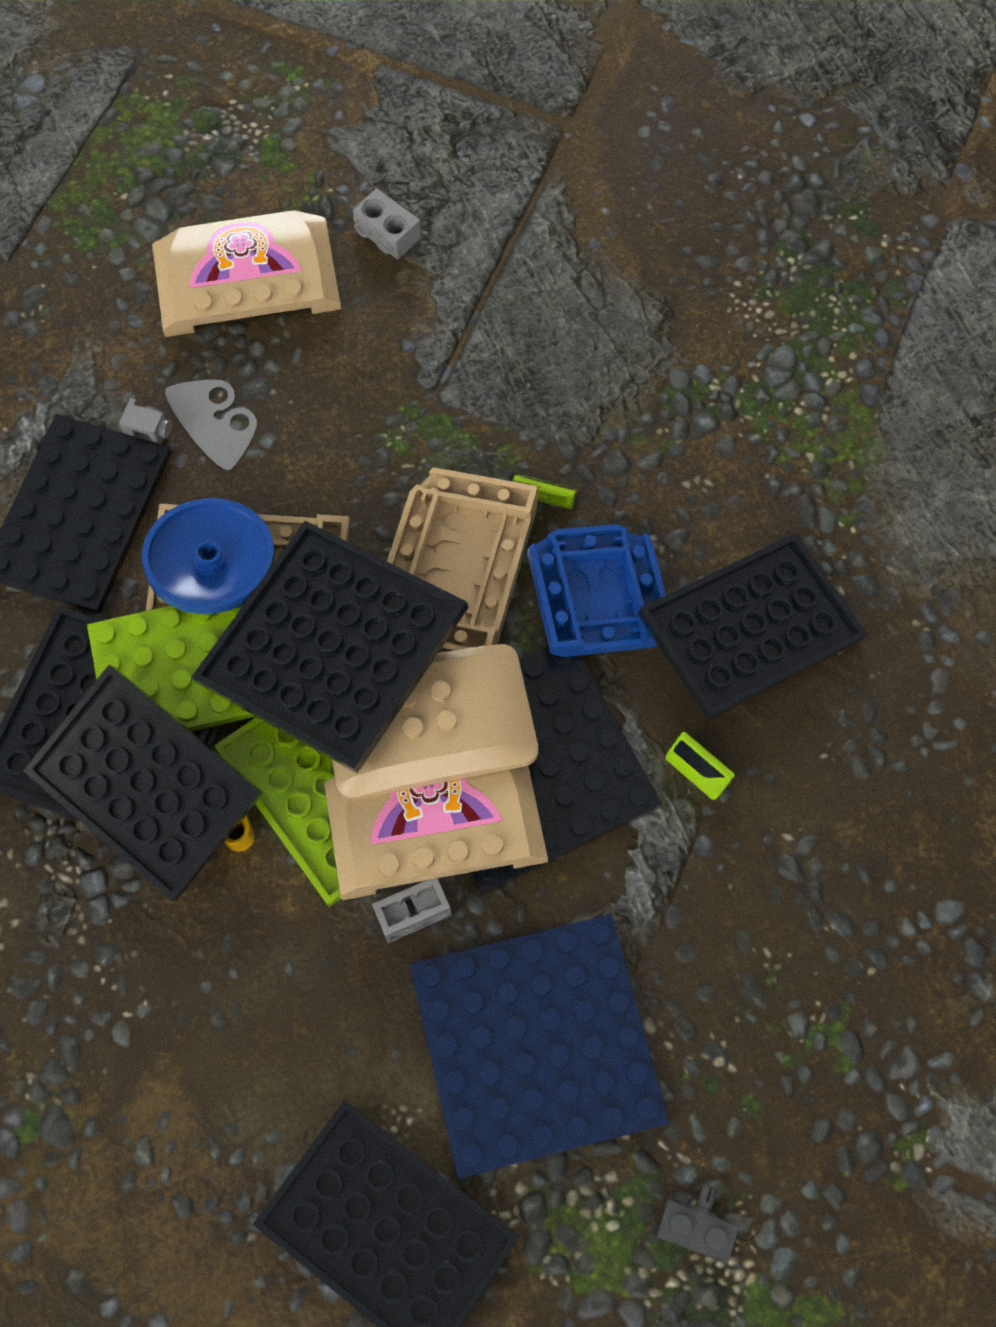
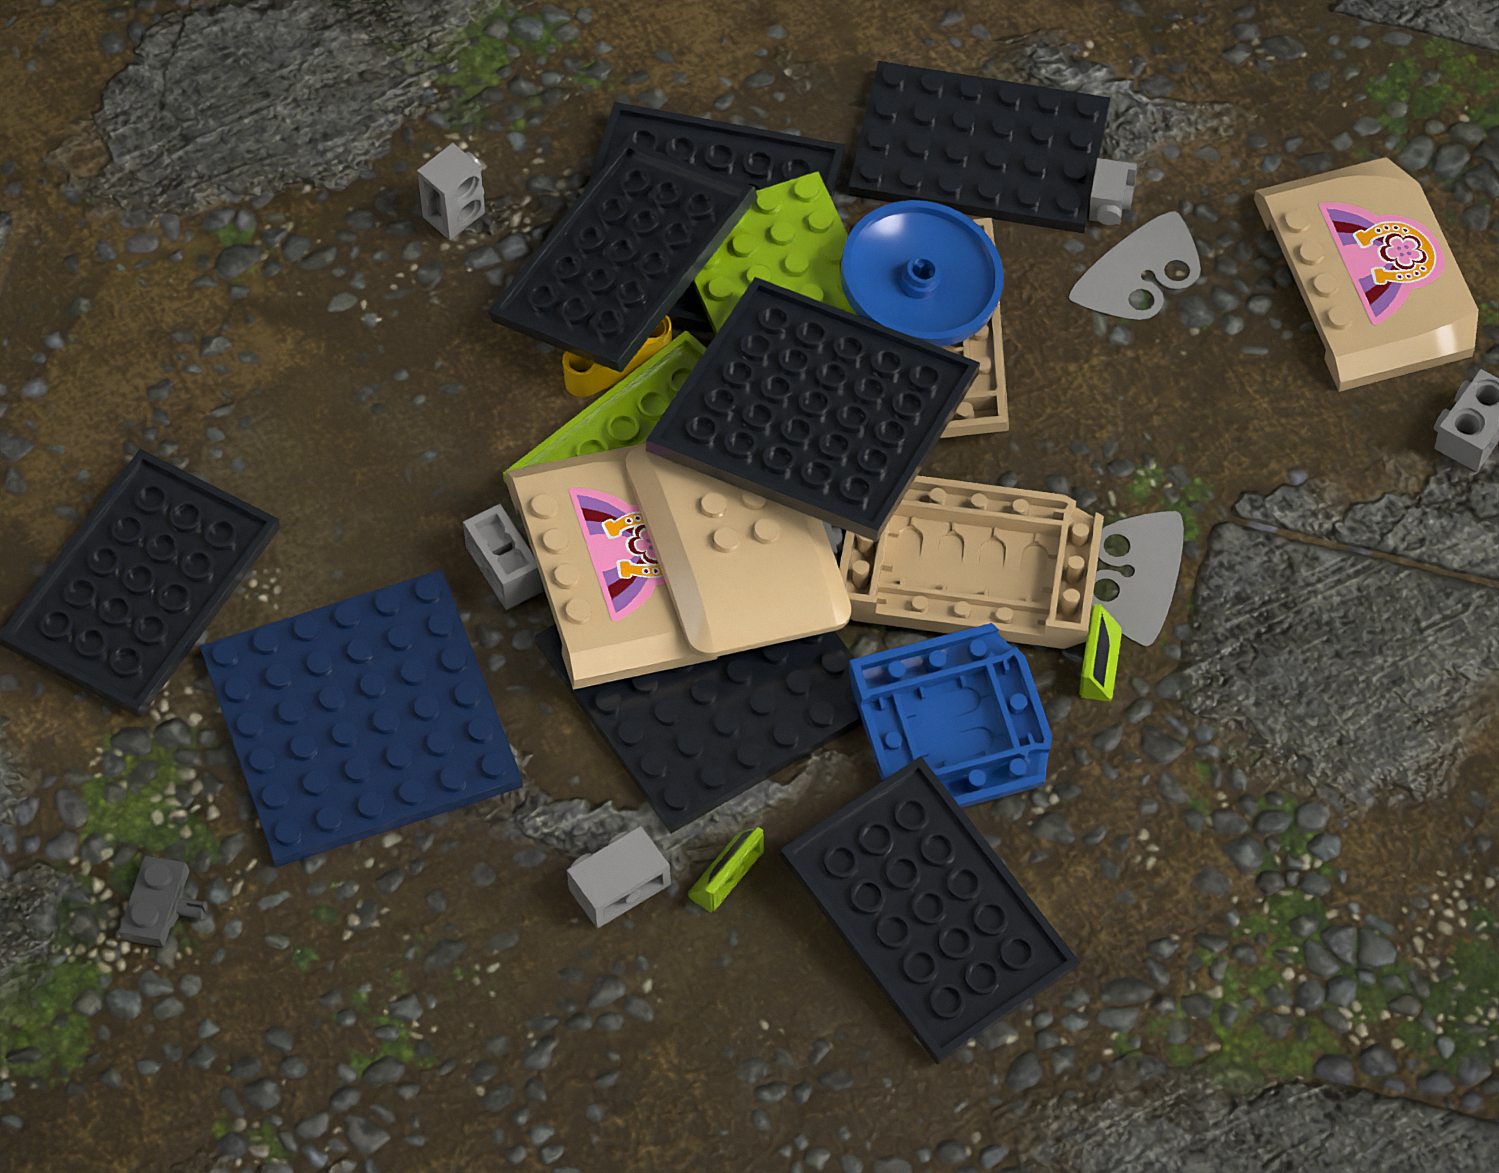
camera: 85 degrees right, 10 degrees down
none -> light grey brick [417,143,485,240]
none -> light grey brick [567,826,671,929]
none -> light grey piece [1091,511,1184,646]

